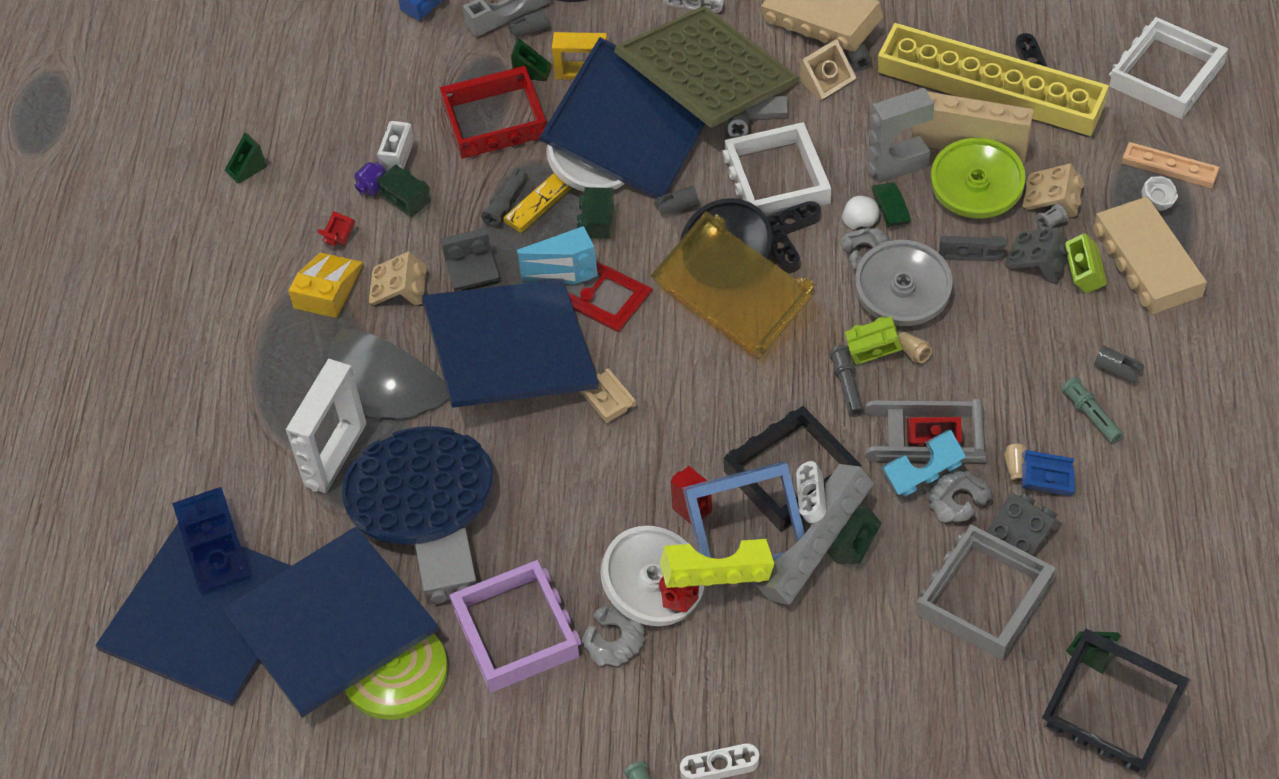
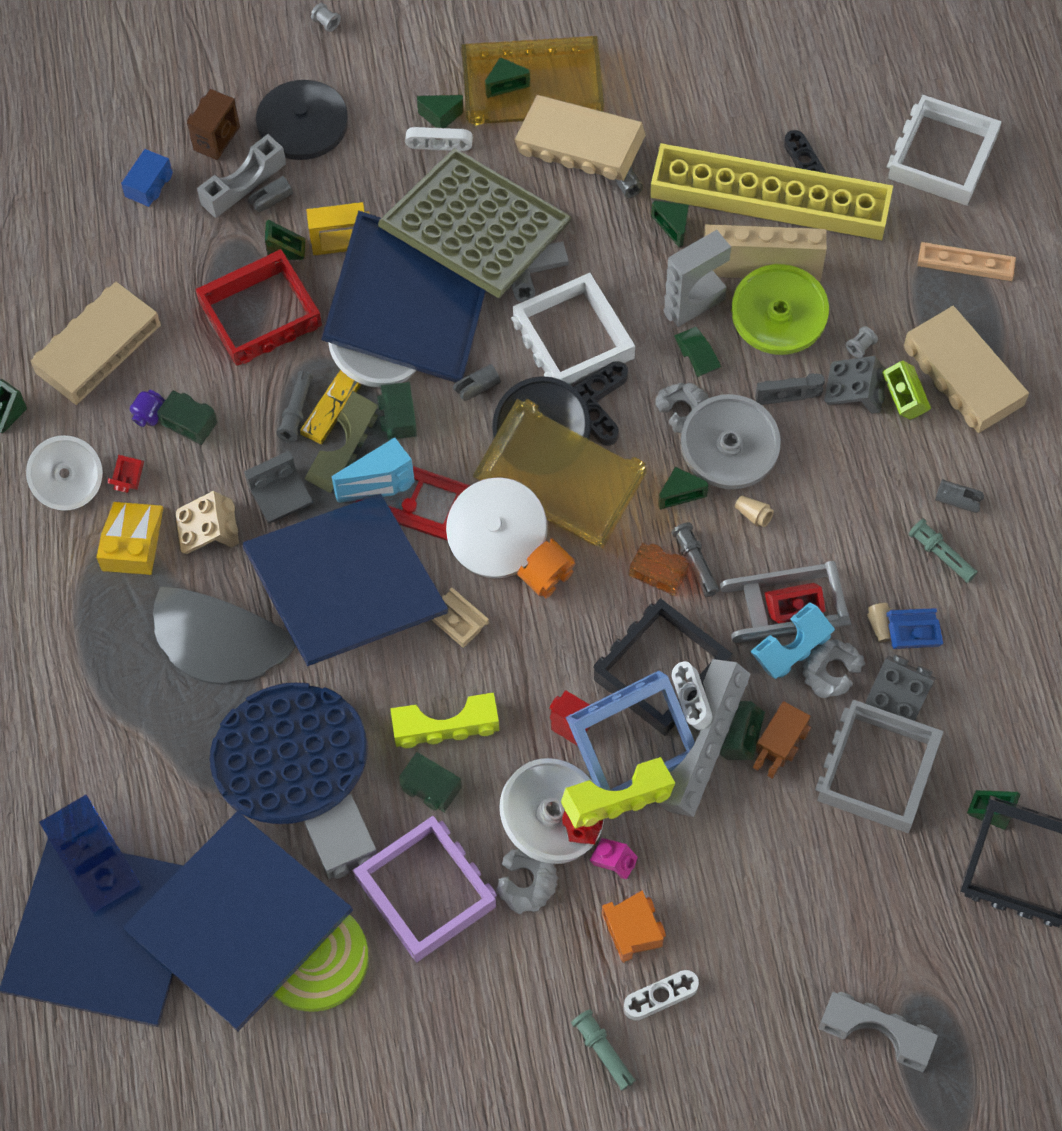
camera: 15 degrees left, 10 degrees up
white window [286,358,367,494] -> none
white brick [377,121,414,175] -> none
tan slope [800,39,857,100] -> none
white hair [842,196,880,230] -> none
lime brick [845,316,903,365] -> none
tan bracket [1023,163,1084,218] -> none
white hair [1141,176,1178,211] -> none
none -> white dish [26,436,102,510]
none -> tan brick [31,282,161,405]
none -> olive arch [304,391,378,493]
none -> neon yellow arch [390,693,499,748]
none -> clear green brick [399,752,462,813]
none -> white dish [446,478,548,578]
none -> orange brick [517,538,576,599]
none -> dark pink bracket [590,838,638,880]
none -> orange hips [602,890,666,963]
none -> clear orange brick [629,543,689,596]
none -> dark green slope [651,201,689,248]
none -> dark green slope [658,467,708,510]
none -> dark orange hinge [753,701,812,779]

